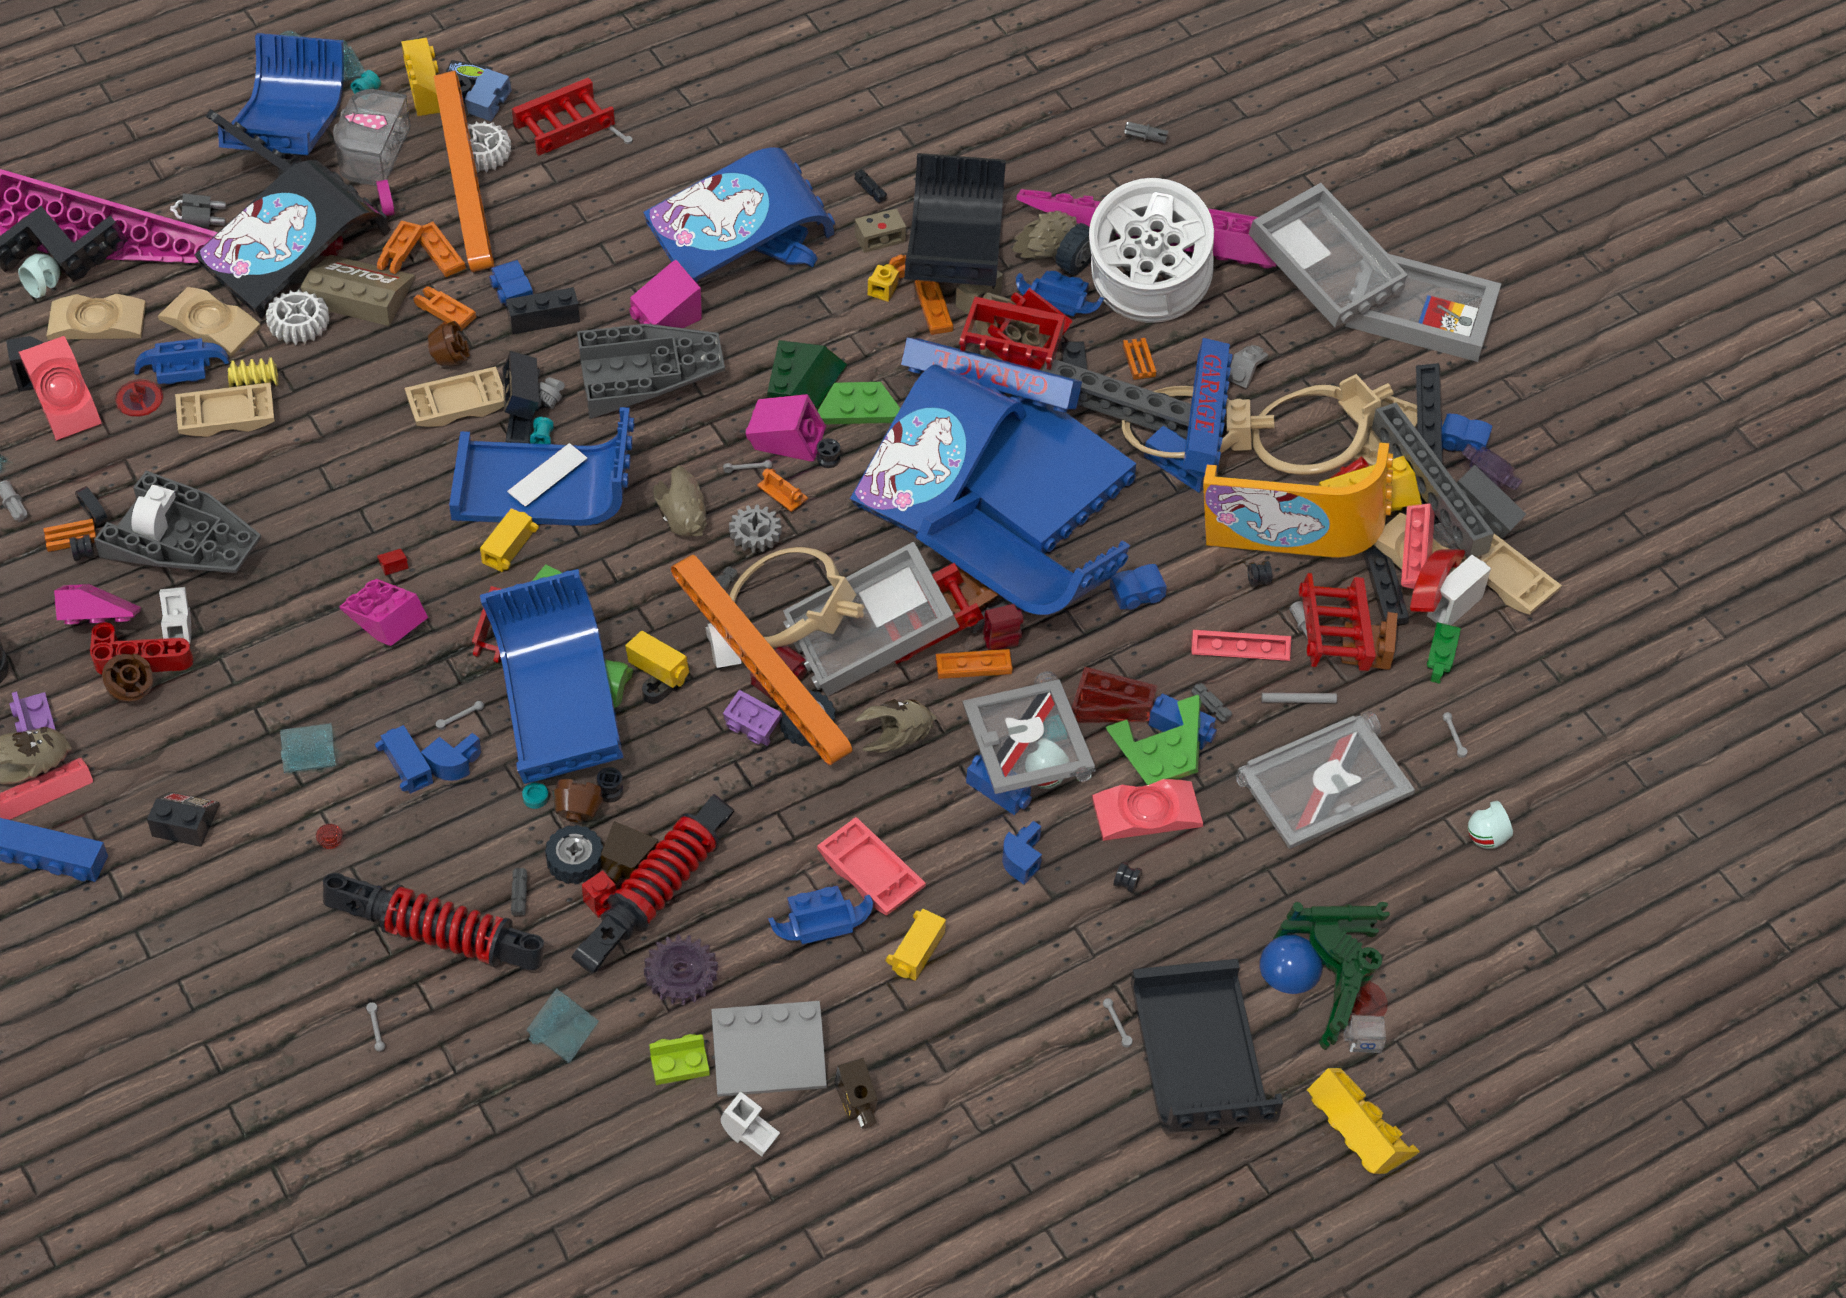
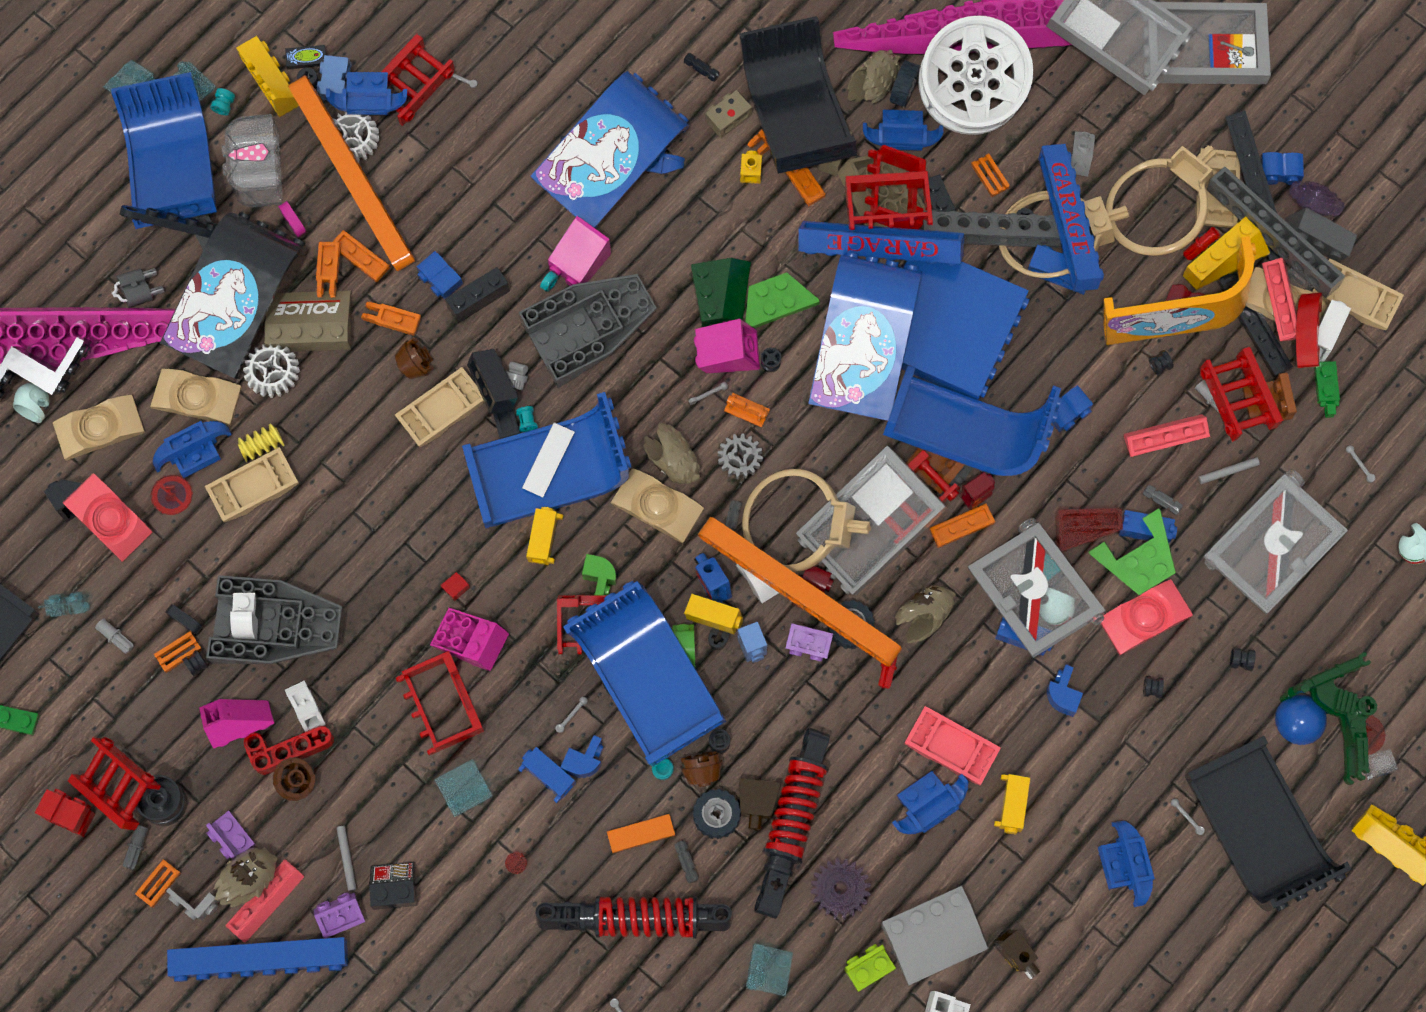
camera: 15 degrees left, 20 degrees up
red brick [581,871,616,918] -> none
none -> medium lavender bracket [314,892,365,939]
none -> blue plate [326,72,407,115]
none -> light grey bar [336,826,357,892]
none -> red hinge [396,651,484,755]
none -> teal tile [540,271,558,292]
none -> orange tile [607,814,675,853]
none -> tan slope [611,468,704,544]
none -> blue torso [694,553,732,603]
none -> medium blue brick [737,622,767,663]
none -> red axle [878,656,898,689]
none -> blue plate [1098,821,1155,907]
none -> black wheel [1230,647,1256,671]

